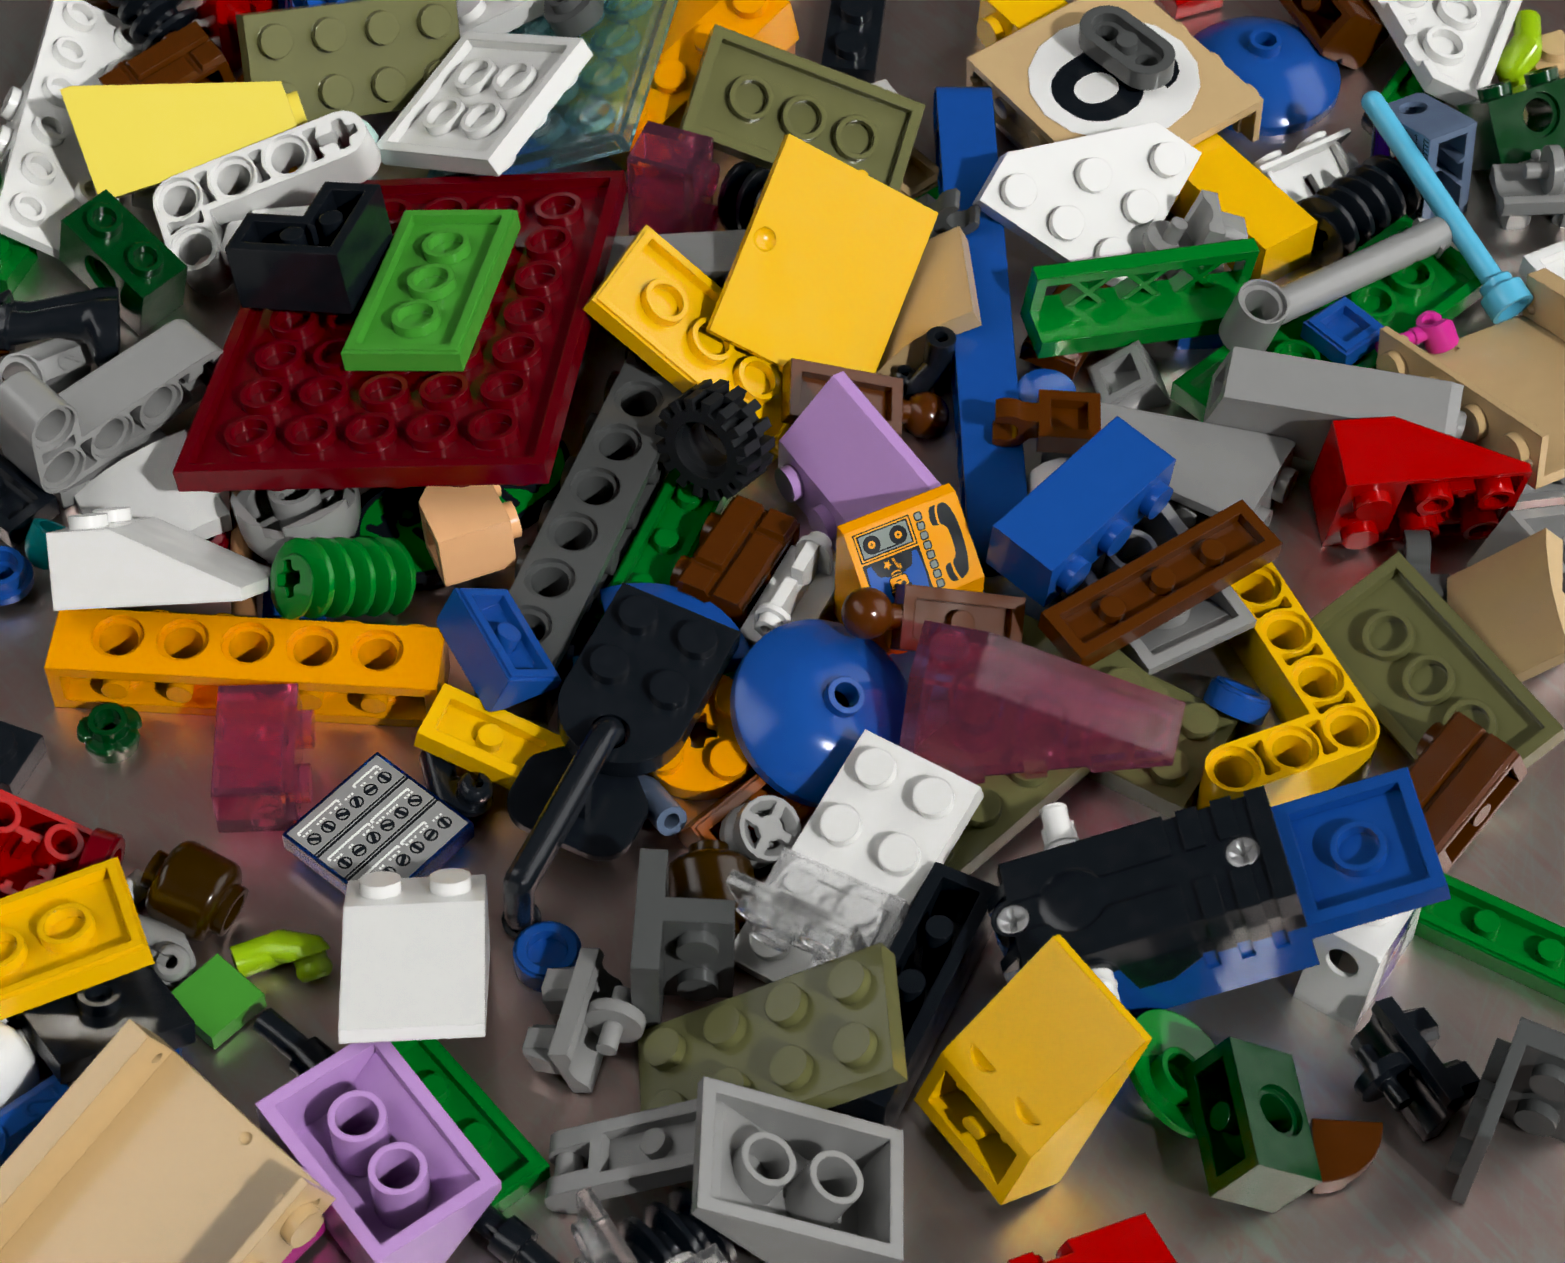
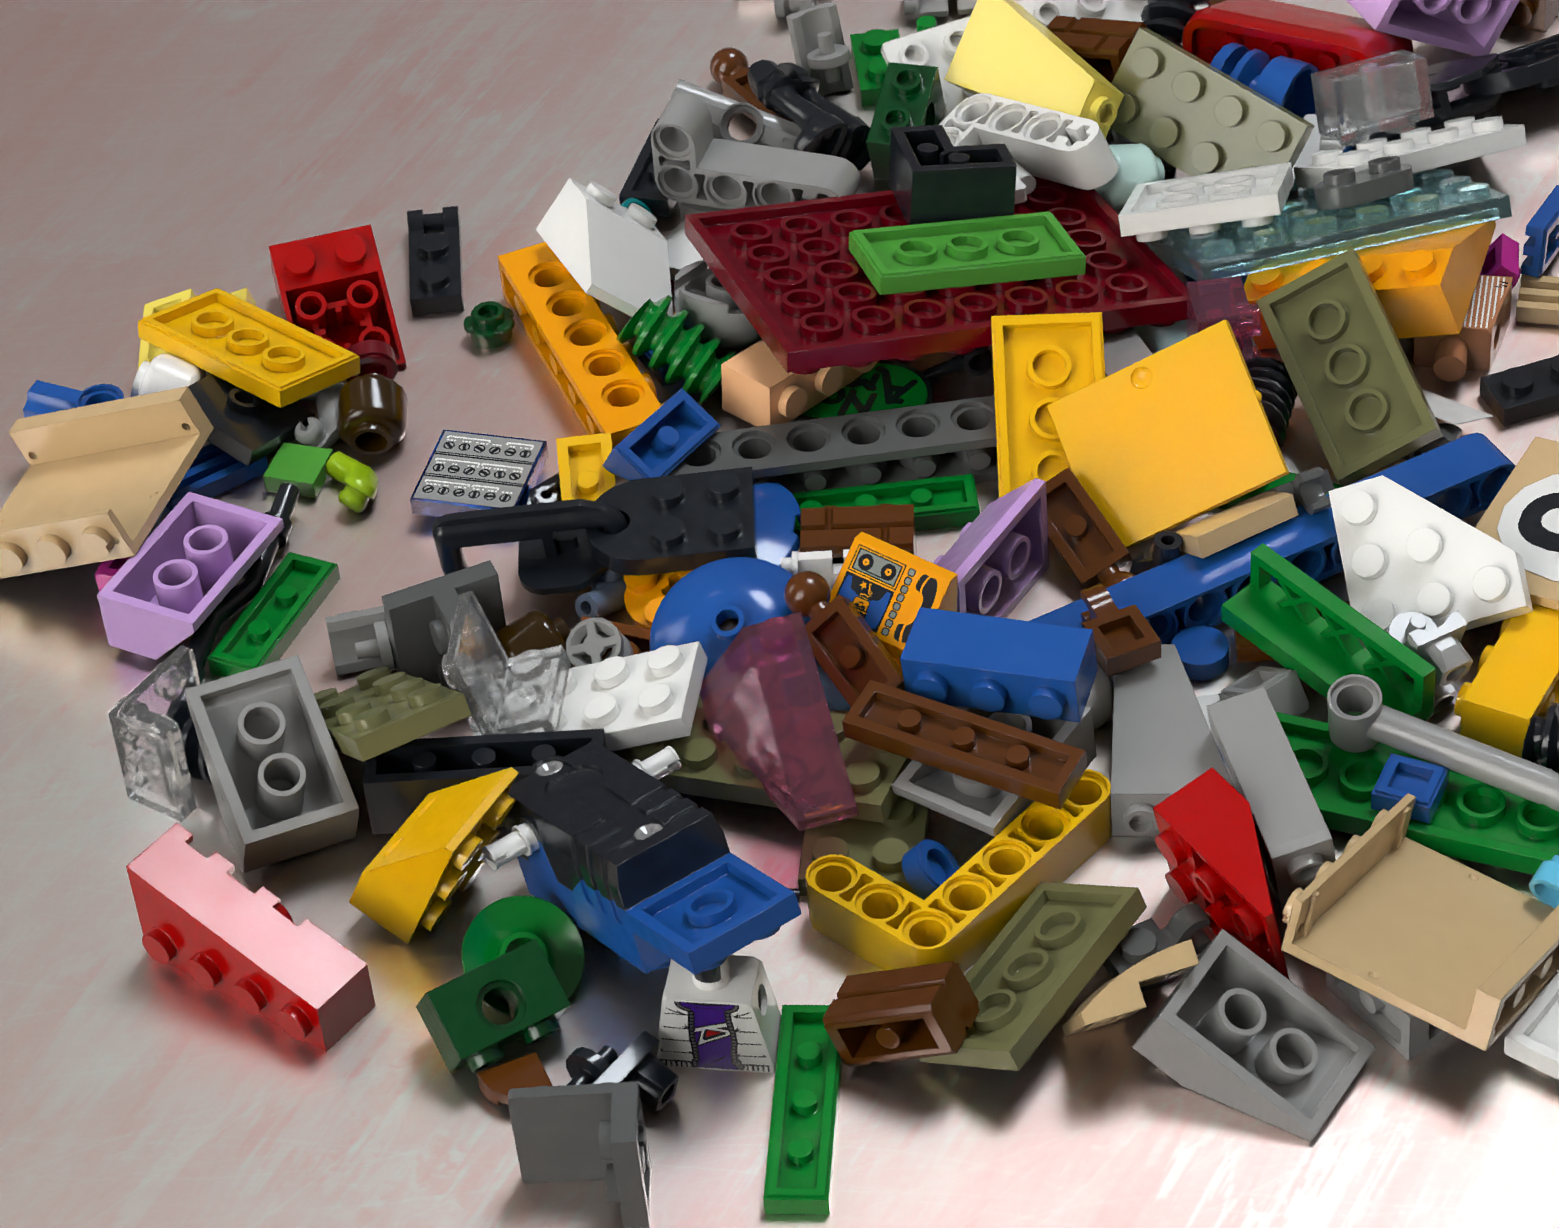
camera: 70 degrees right, 10 degrees down
clear pink brick [210,683,316,833] -> none
white slope [338,868,490,1044] -> none
black tyre [655,379,775,501] -> none
dark pink hand [1375,310,1459,354] -> none

